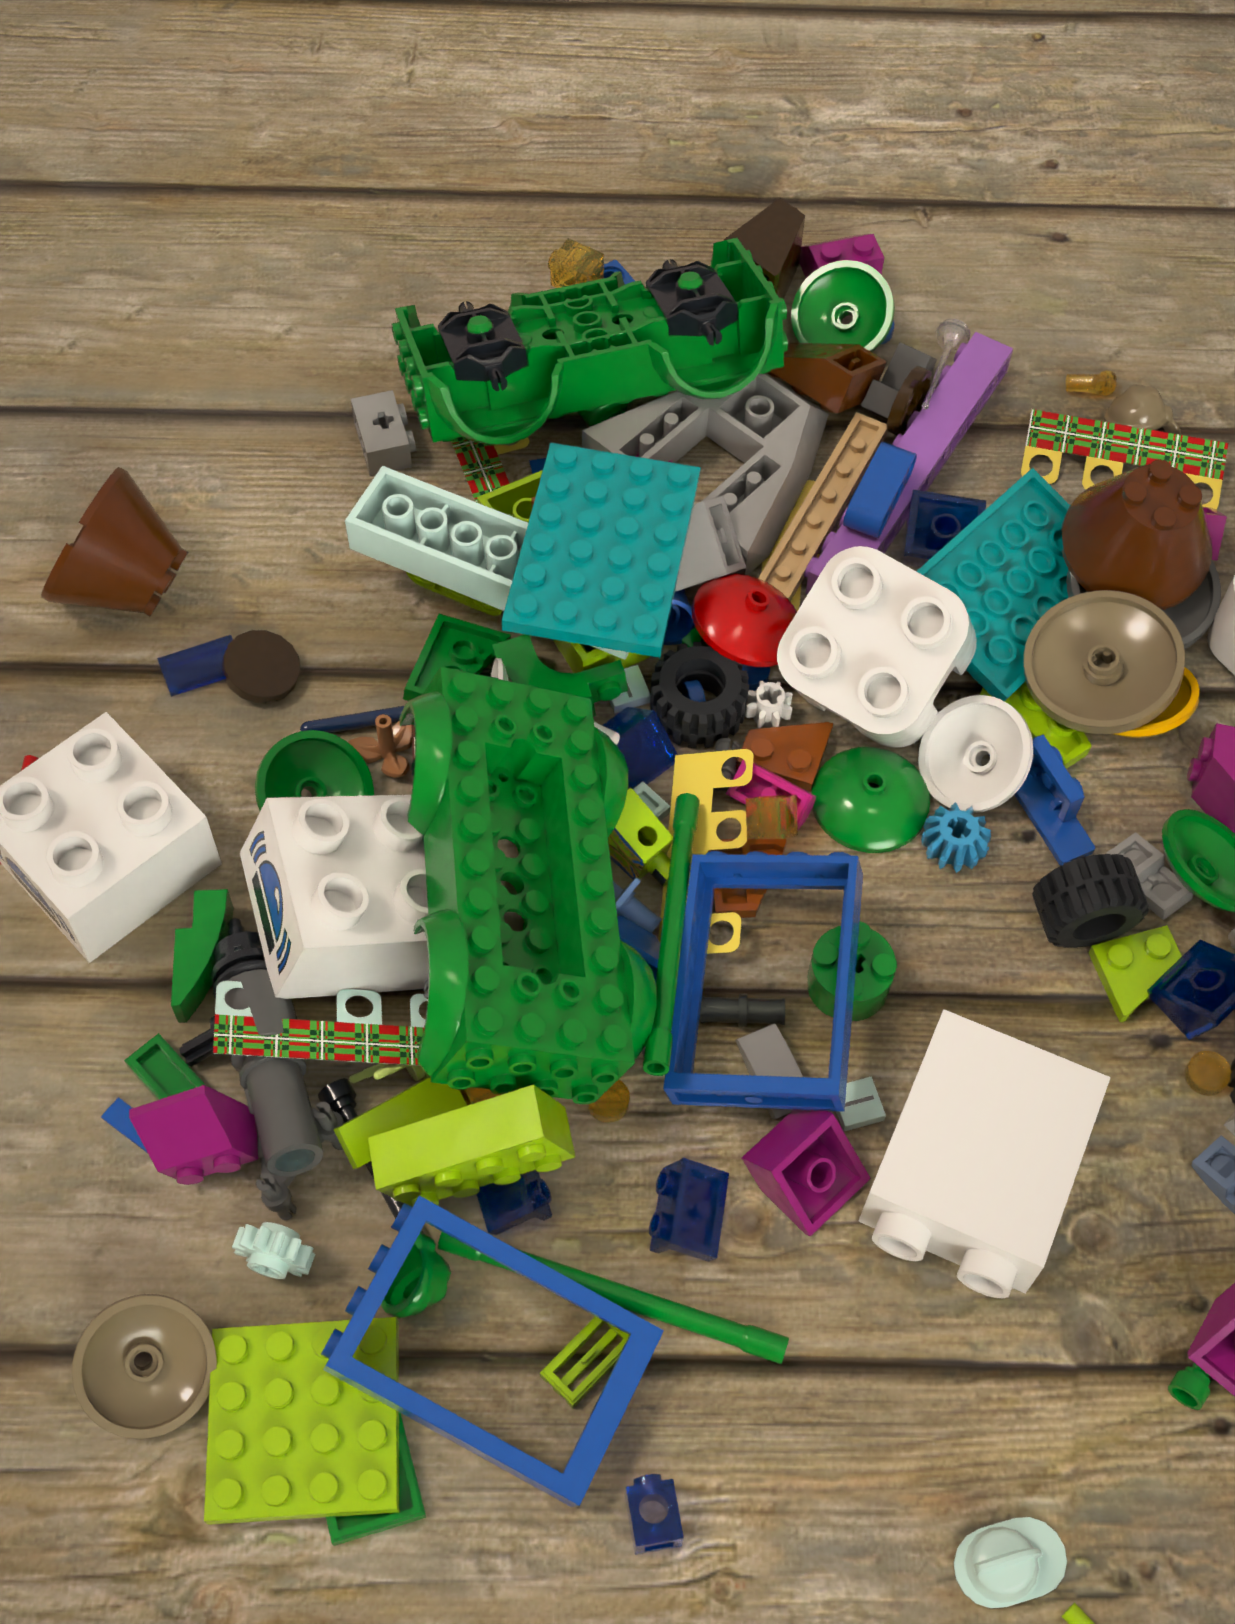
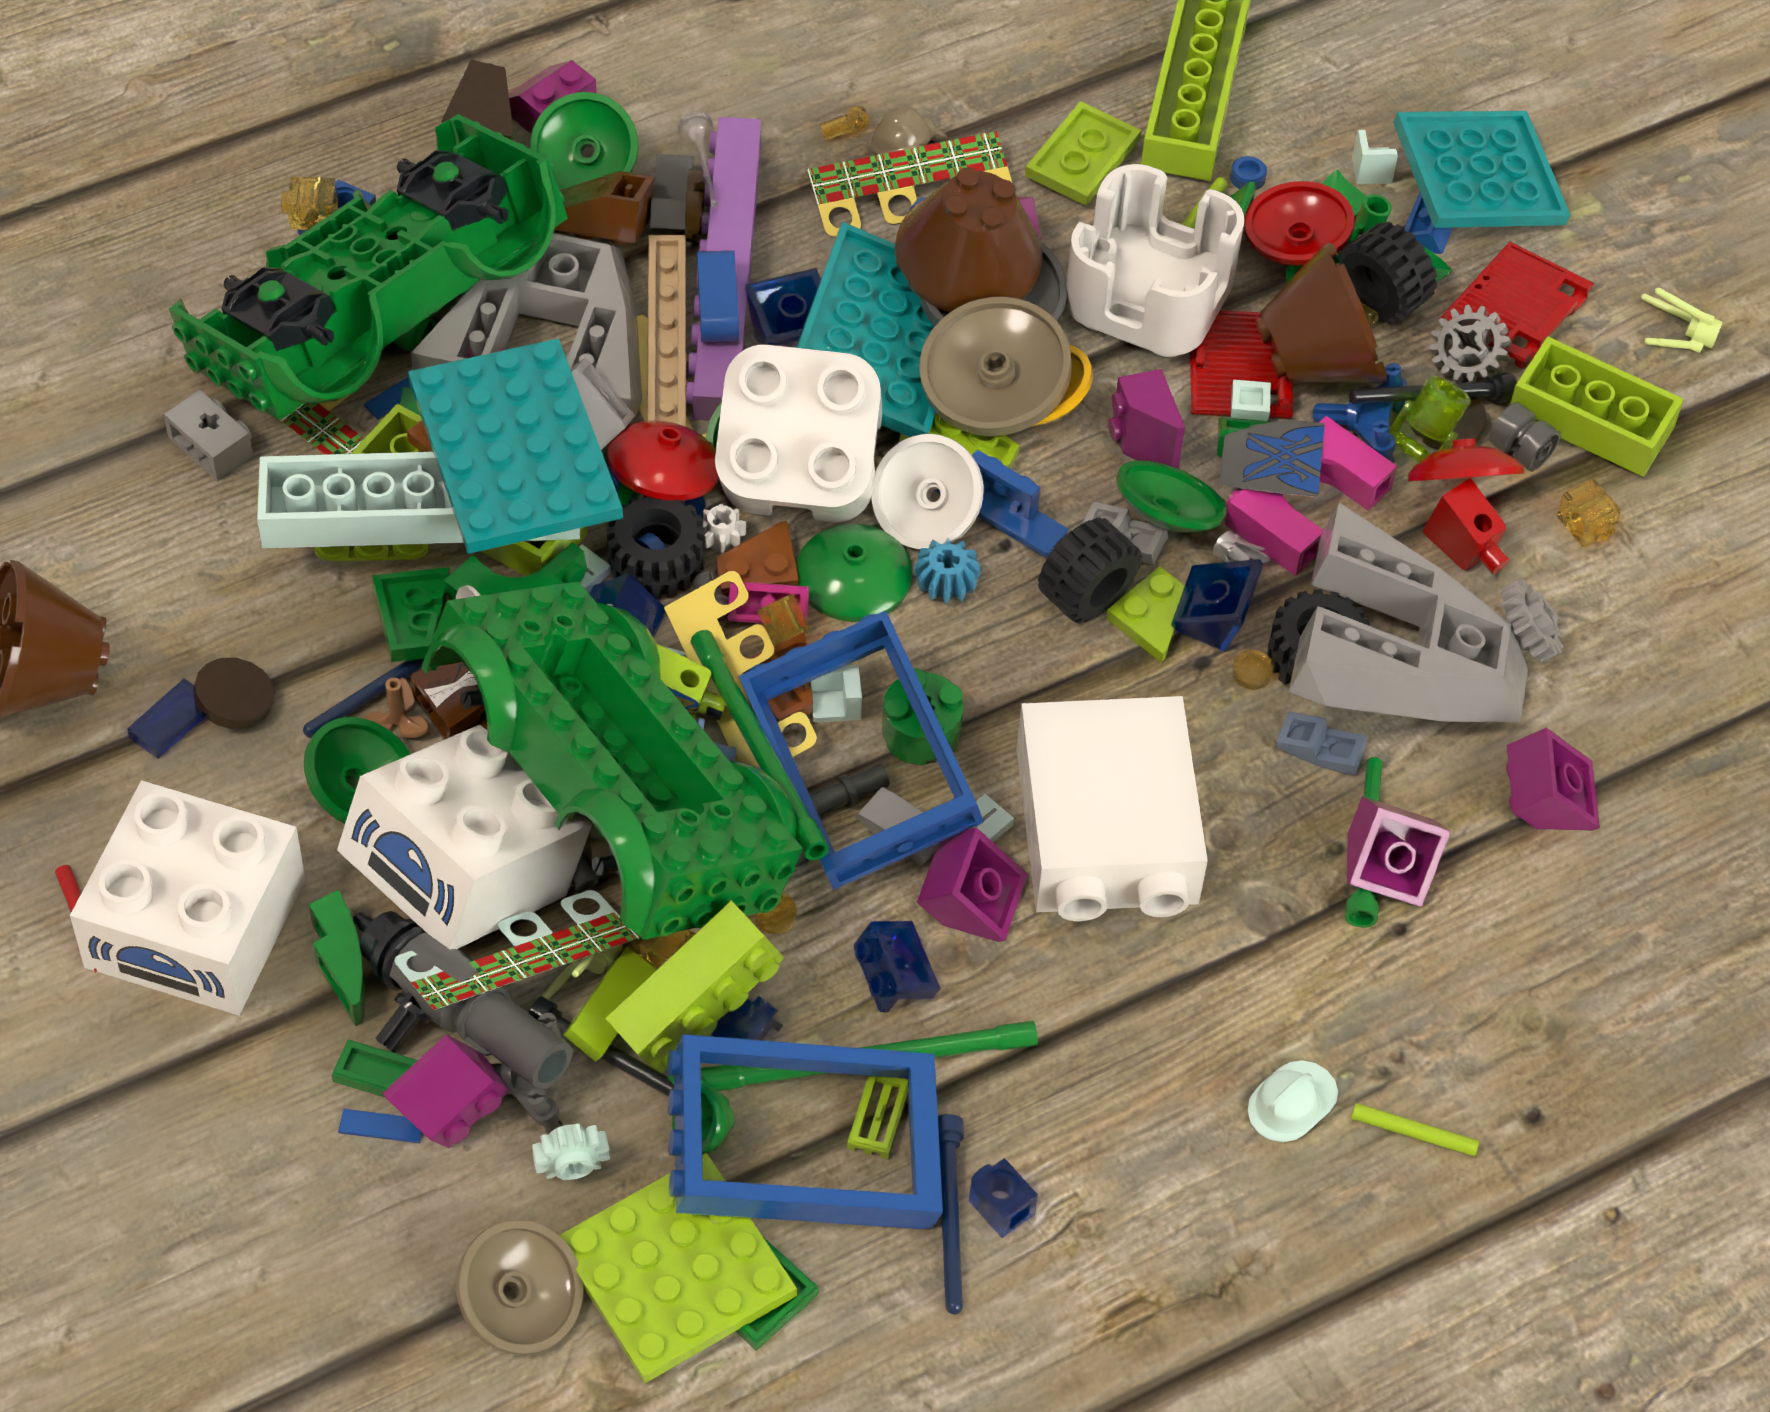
camera: 30 degrees left, 5 degrees down
none -> light aqua panel [810,665,862,723]
none -> dark blue piece [938,1114,964,1315]

